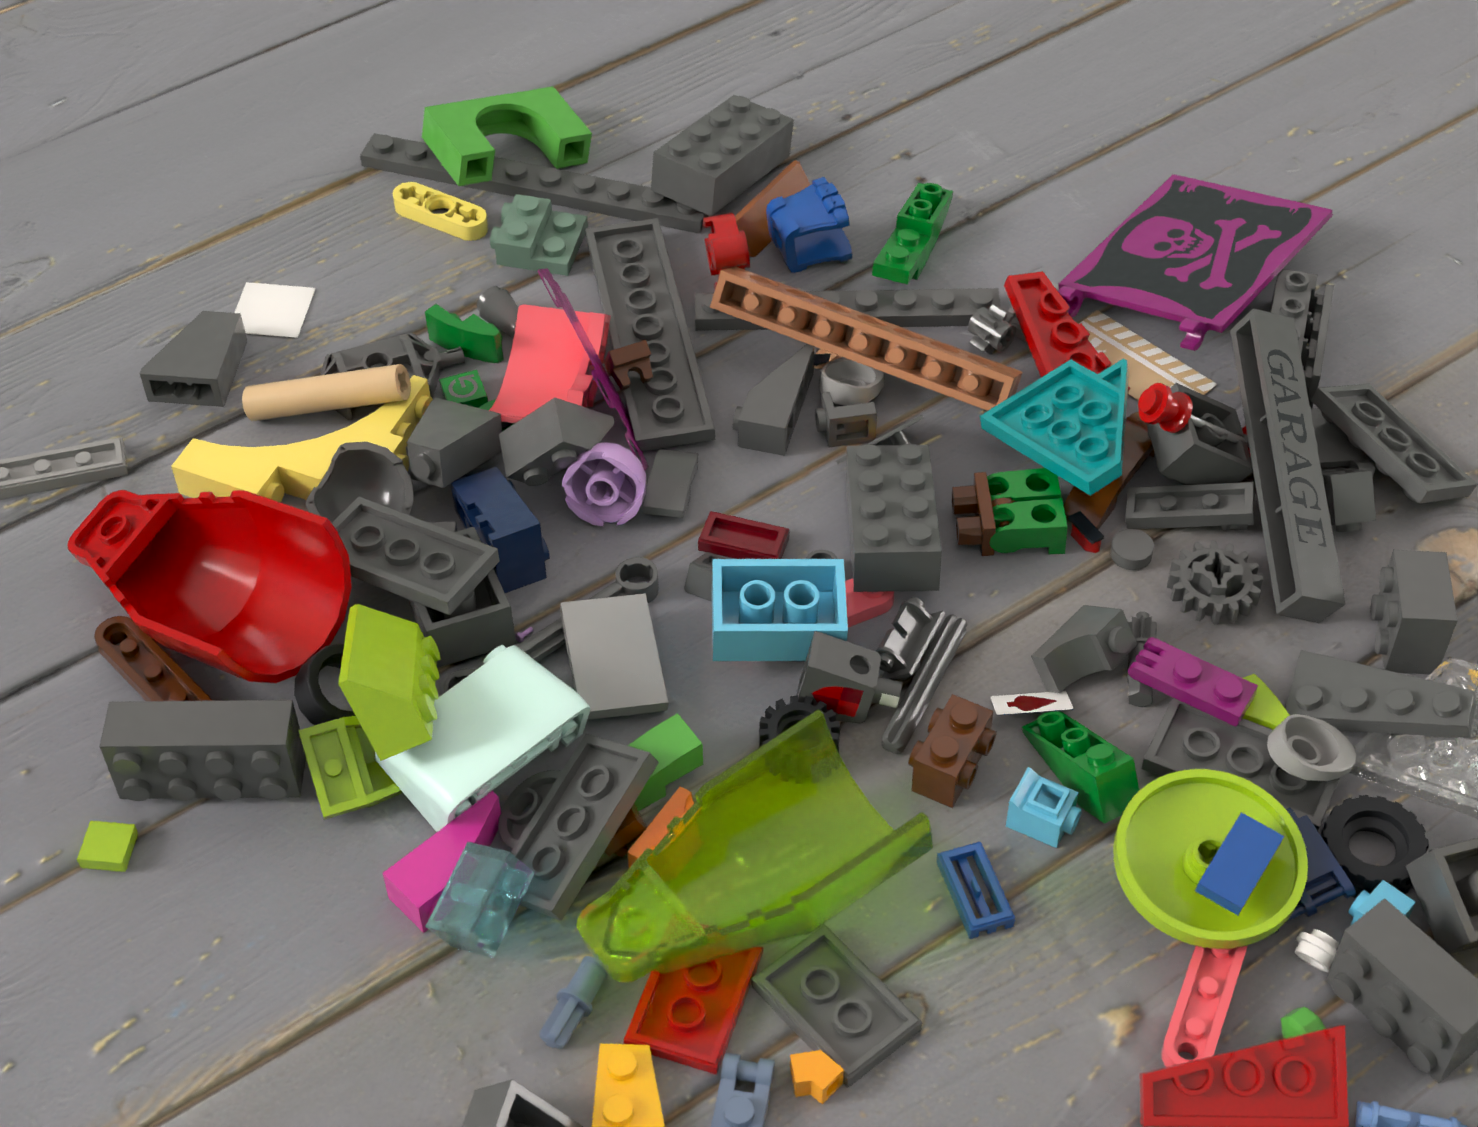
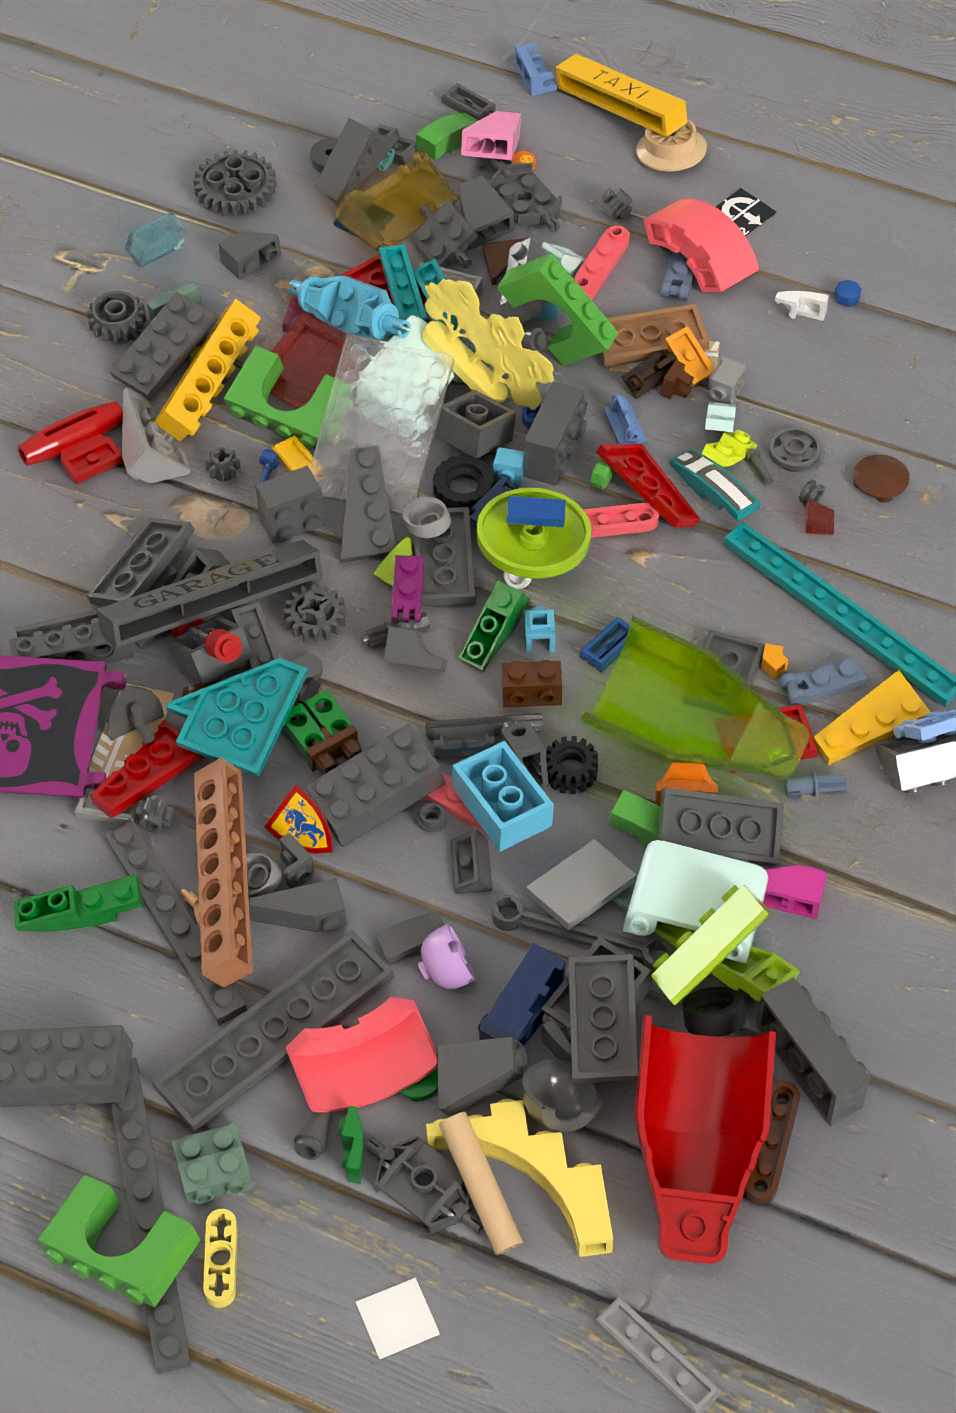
camera: 120 degrees left, 5 degrees up
lime tile [77,820,138,872] -> none
dark grey slope [140,311,247,407] -> none
clear light blue brick [425,842,535,958] -> none
green tile [439,370,488,408] -> none
dark grey slope [499,397,615,486] -> none
magenta piece [538,268,649,471] -> none
reddish brown tile [603,340,653,390] -> none
dark red tile [698,511,790,559] -> none
red piece [703,213,750,290] -> none
dark orange slope [735,160,811,257] -> none
blue piece [766,177,852,273] -> none
white sticker [990,691,1073,715] -> none
white plate [1294,929,1339,973] -> none
none -> dark grey shield [107,685,164,743]

